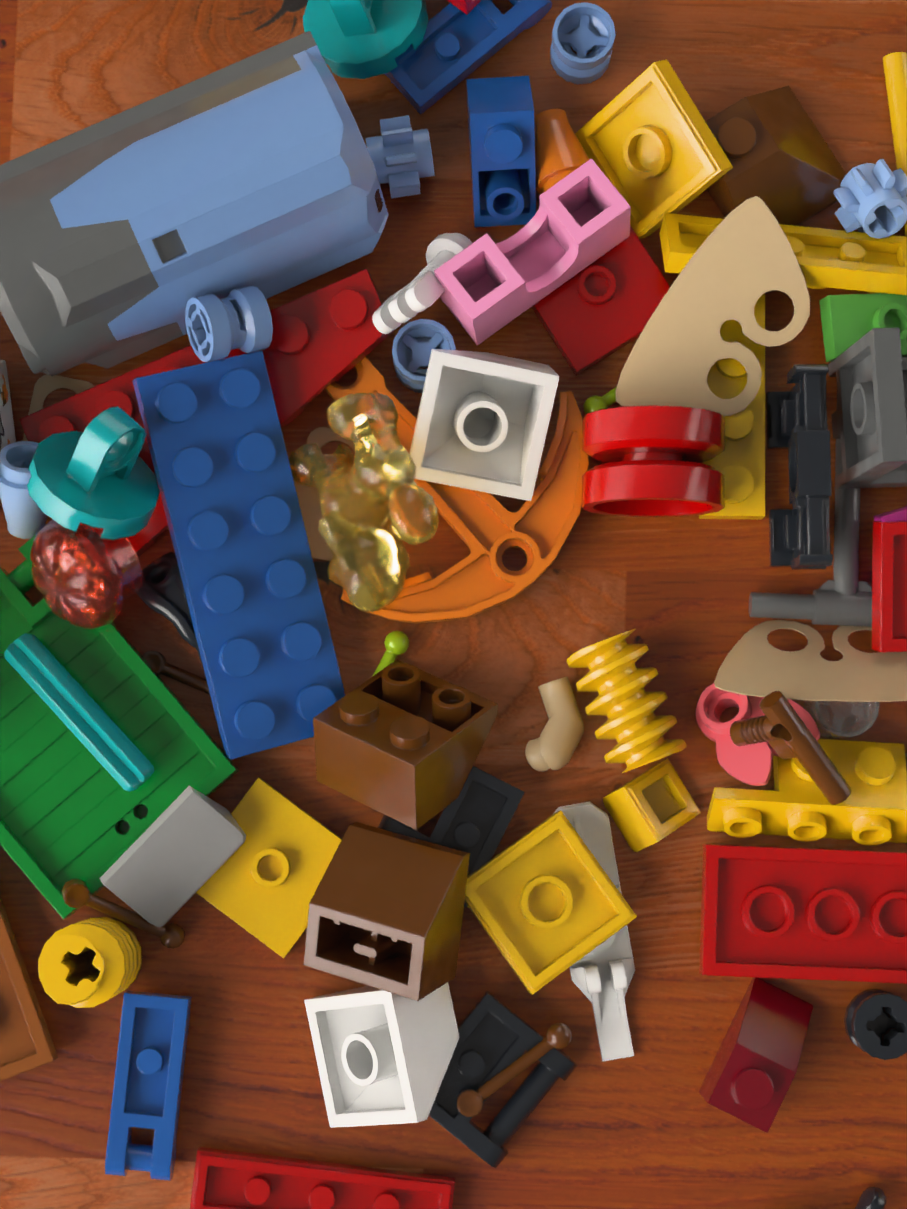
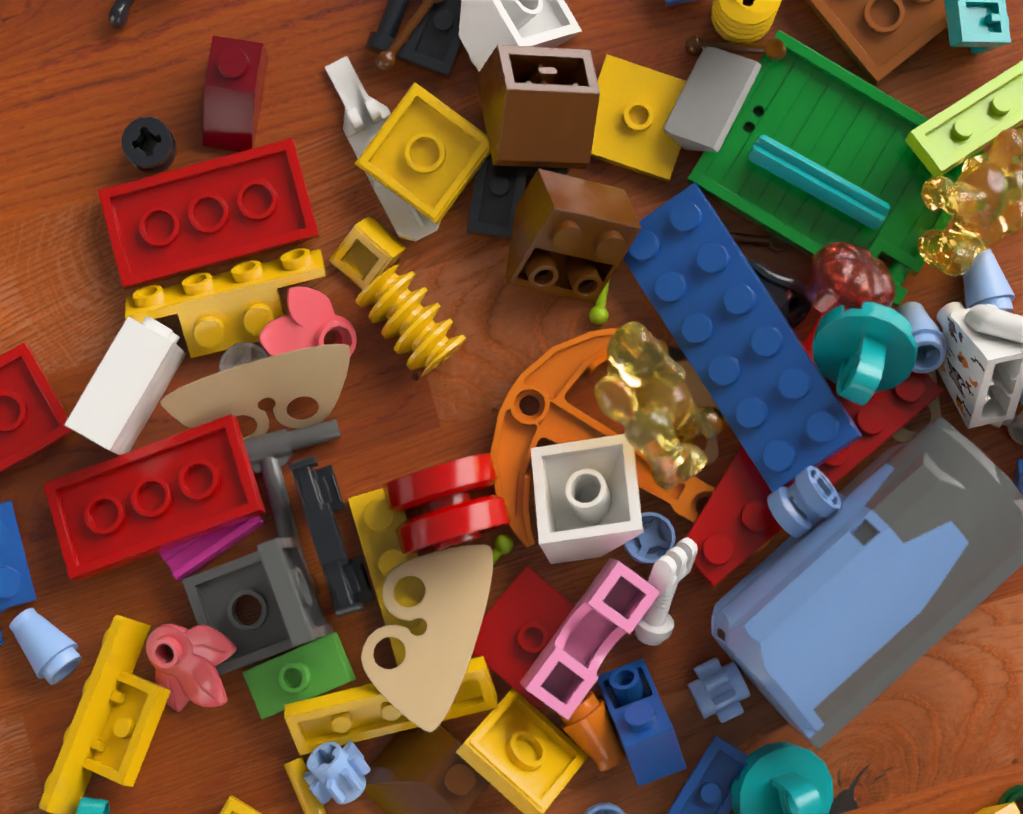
camera: 165 degrees right, 0 degrees up
tan arm [525,677,584,772] -> none
reddish brown hose [730,691,852,805] -> none

